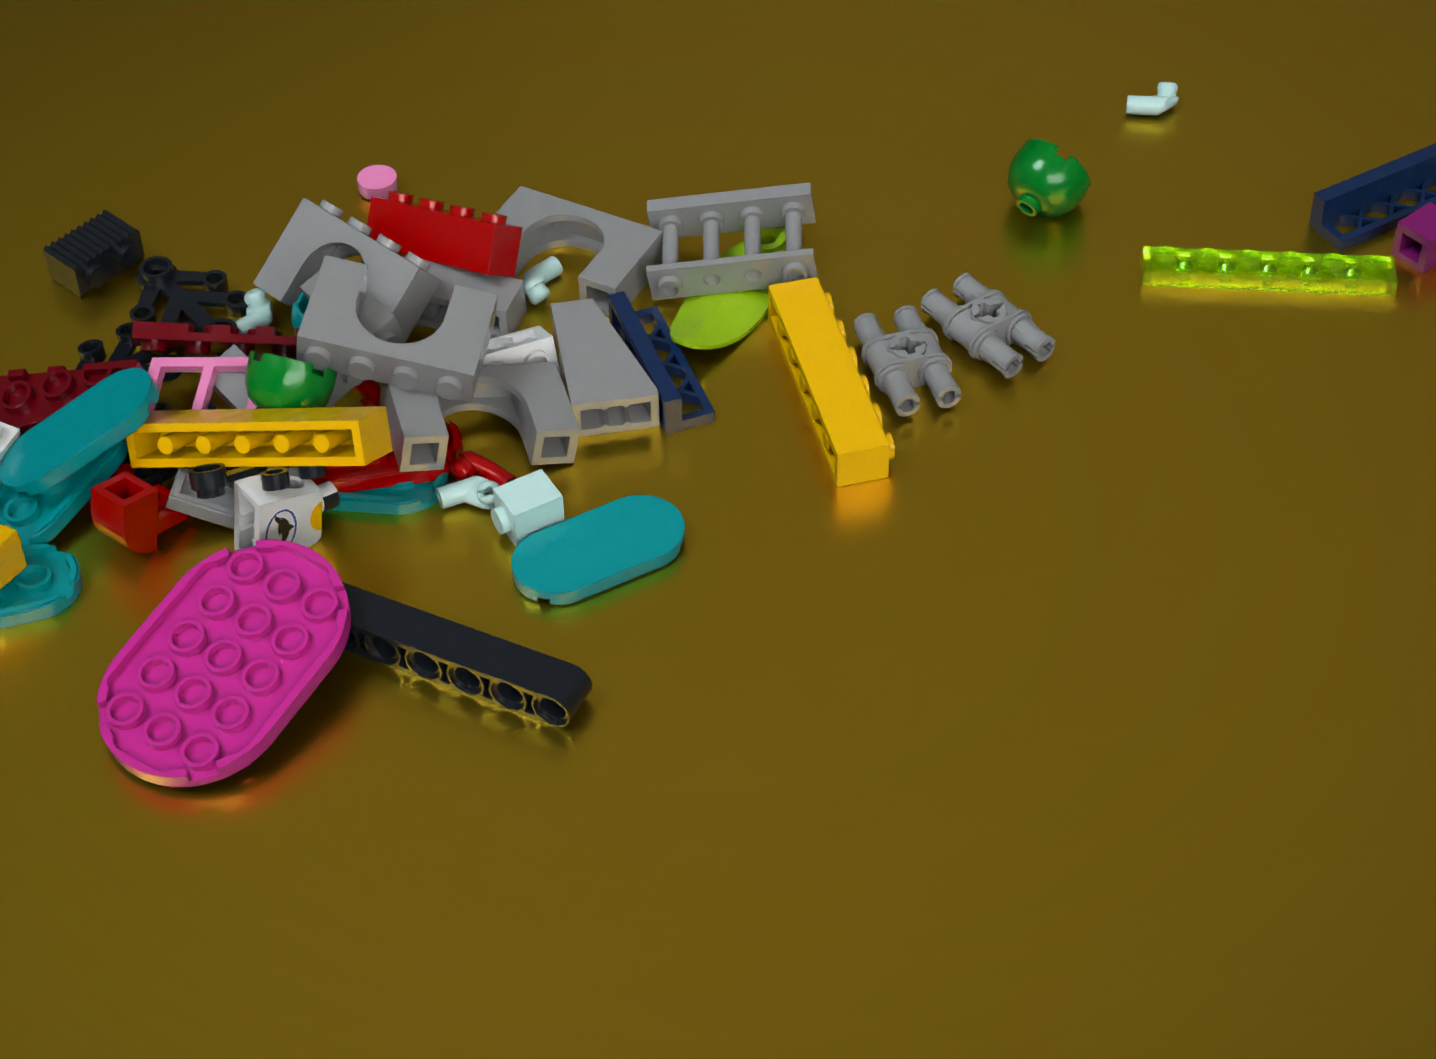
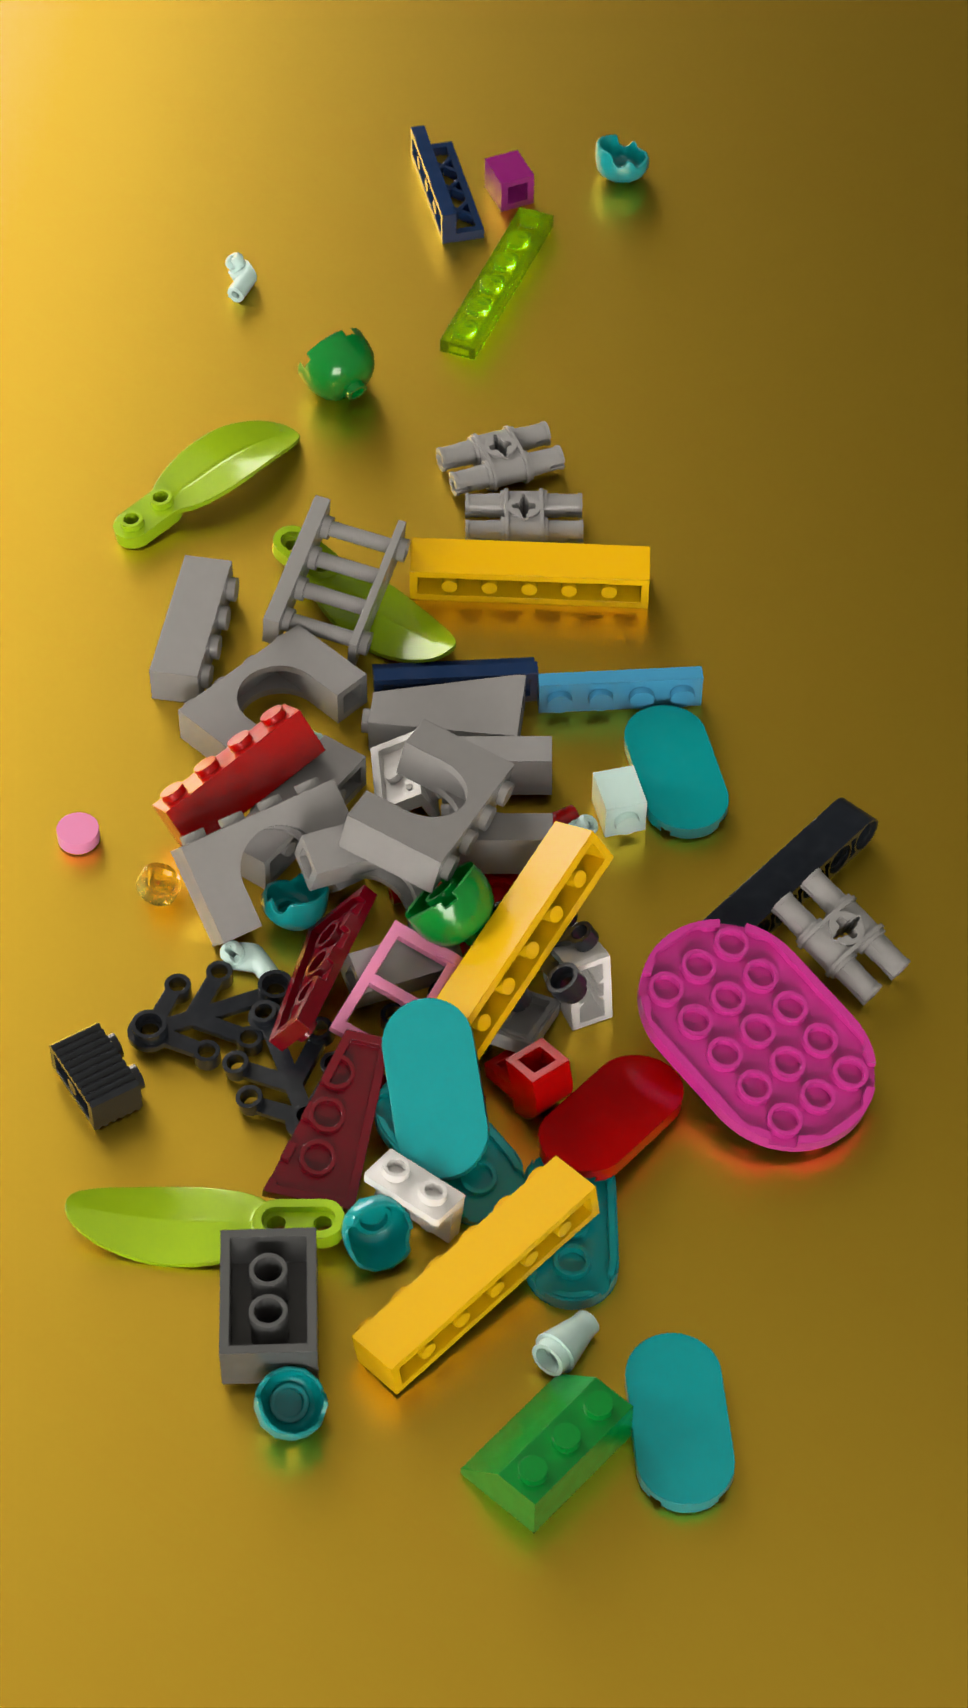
camera: 75 degrees left, 5 degrees up
none -> lime plant [113,421,300,549]
none -> light grey brick [149,555,239,703]
none -> dark azure plate [537,666,704,713]
none -> red tile [538,1055,684,1182]
none -> light grey pin [771,868,911,1005]

